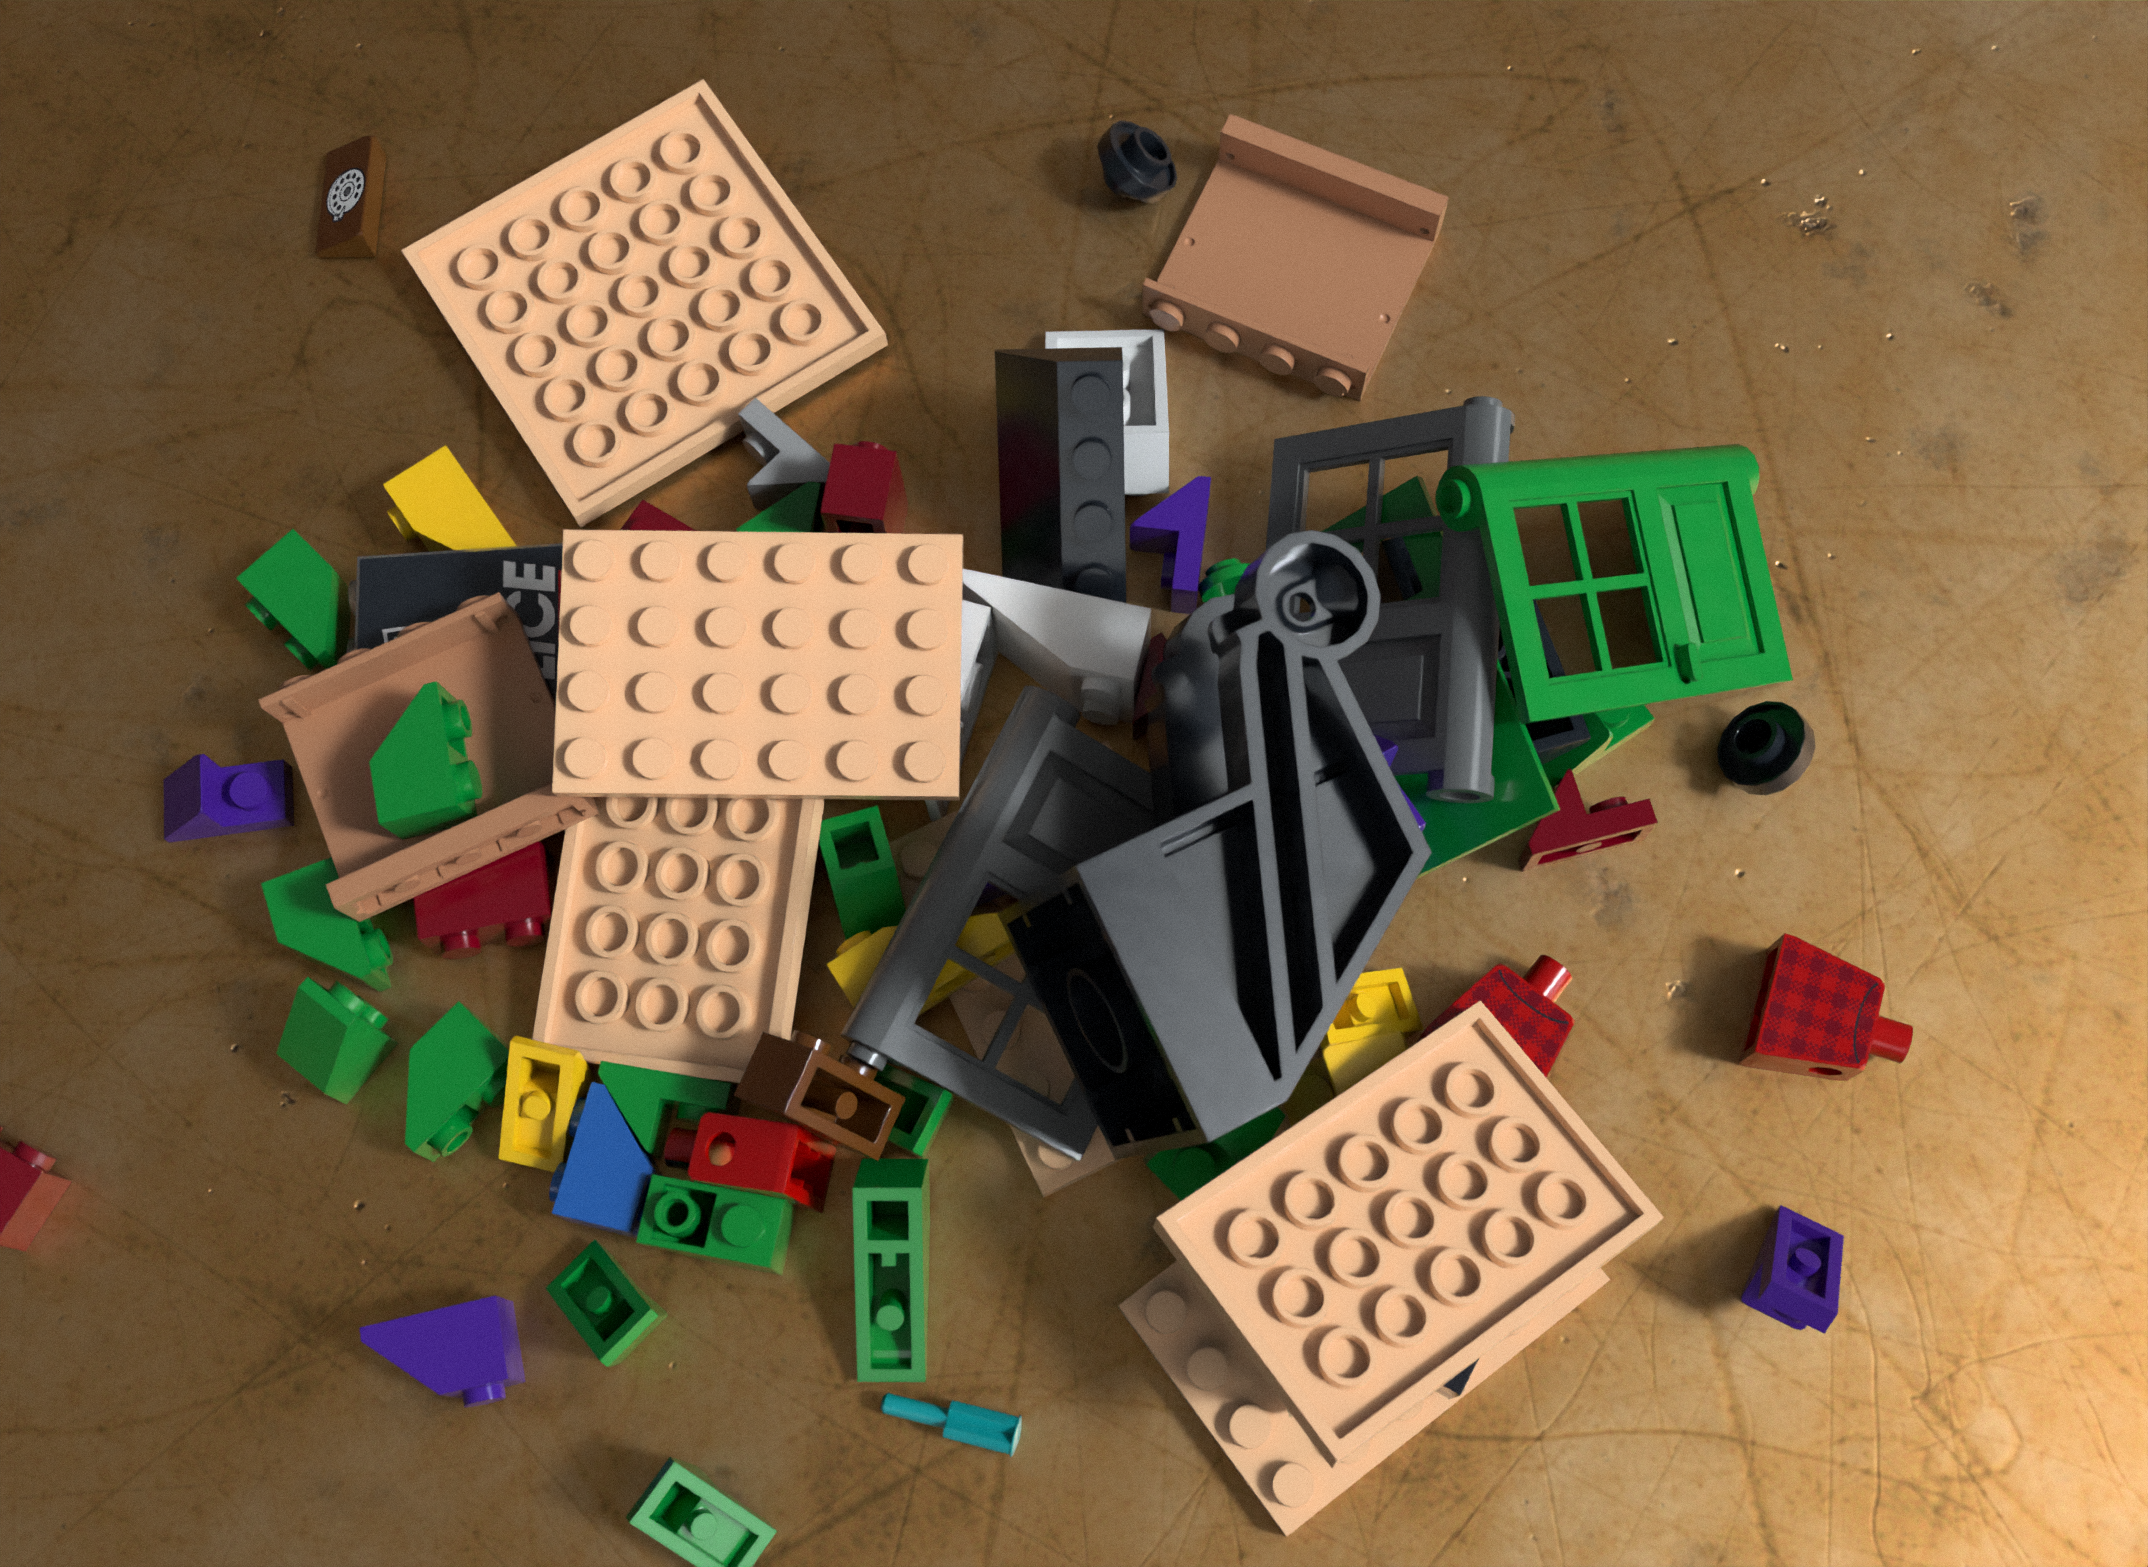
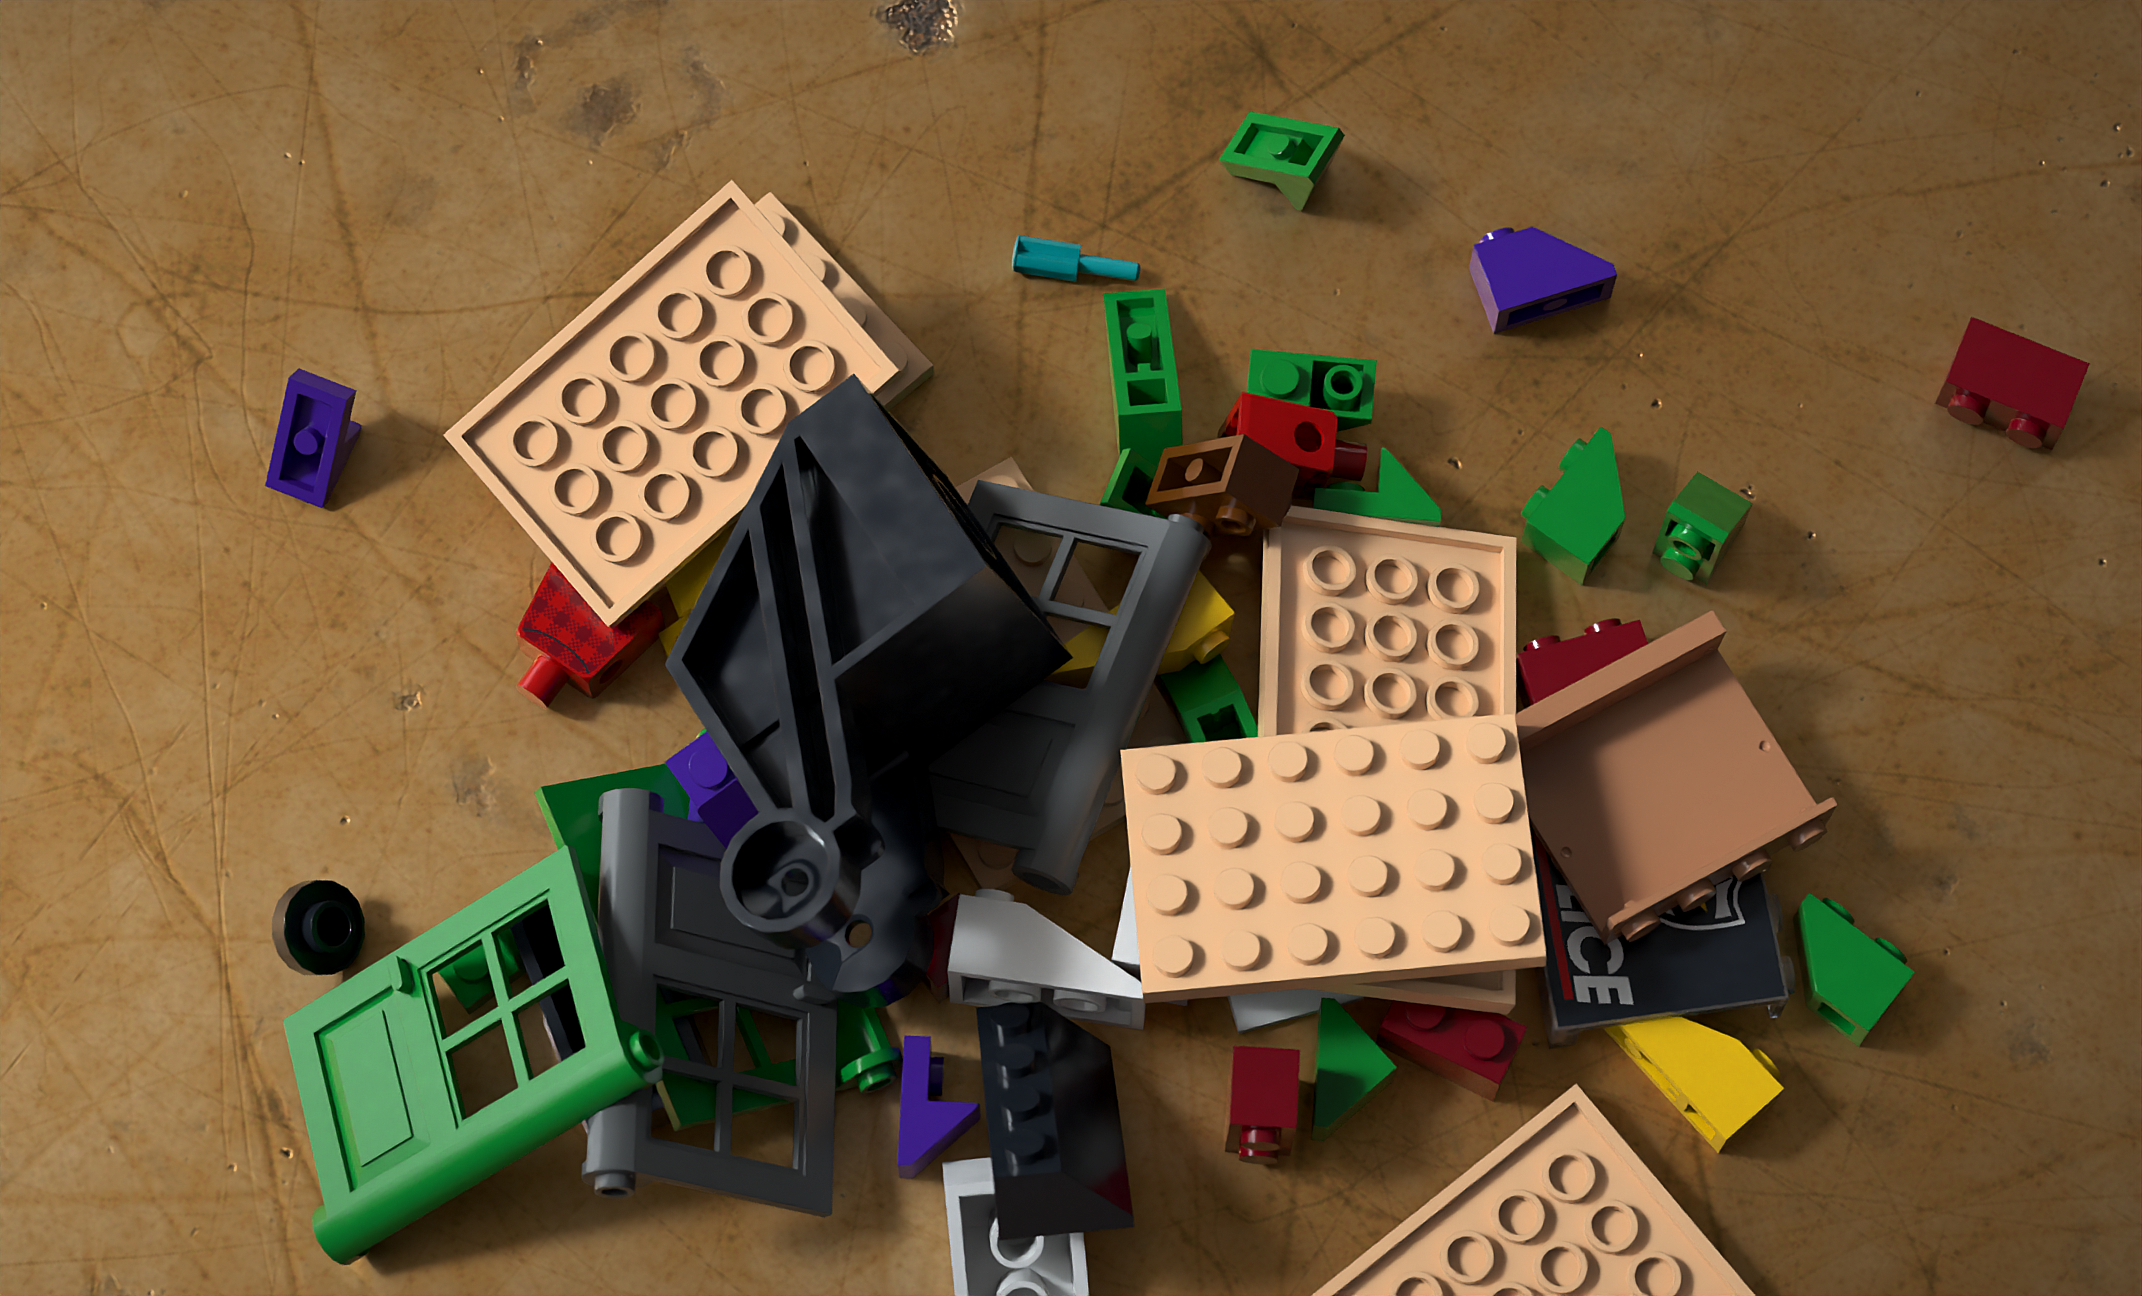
camera: 170 degrees right, 0 degrees up
dark purple slope [163,754,294,843] -> none
green slope [261,857,393,992] -> none
green slope [369,681,482,840] -> none
yellow slope [498,1036,595,1172] -> none
green slope [545,1239,668,1367] -> none
blue slope [549,1082,662,1238] -> none
light grey slope [738,398,830,511] -> none
dark red slope [1518,768,1658,872] -> none
red torso [1738,933,1913,1081] -> none

